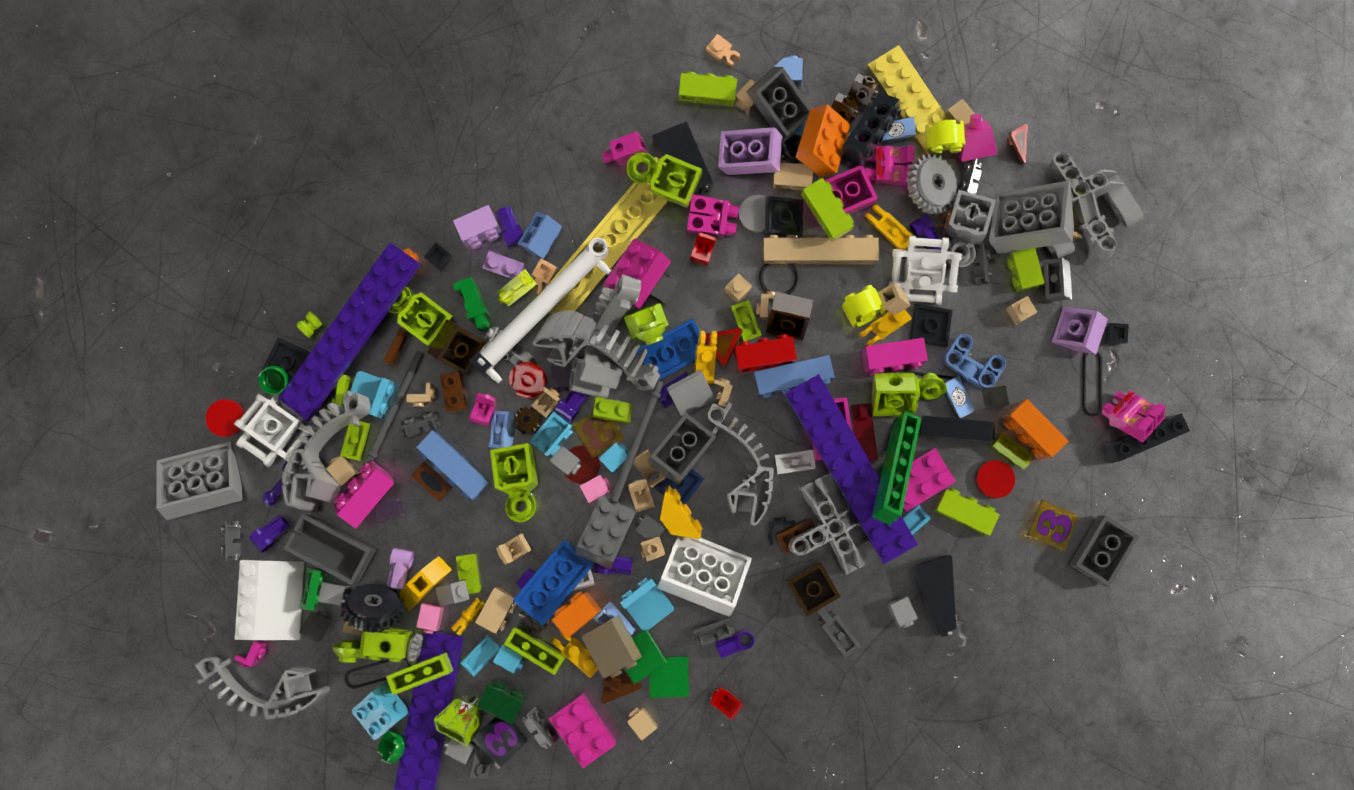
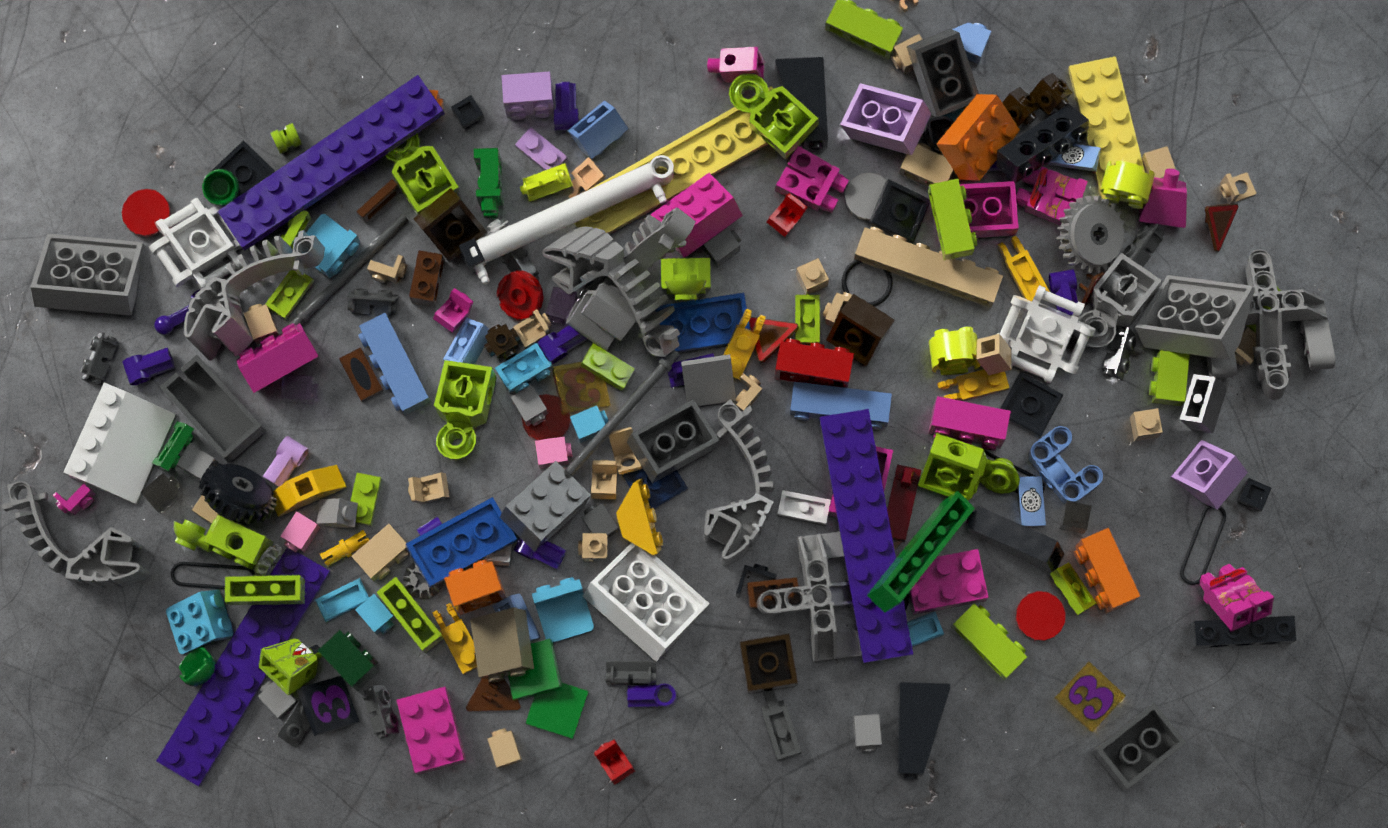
camera: 20 degrees right, 5 degrees down
none -> tan bracket [1220,172,1256,204]

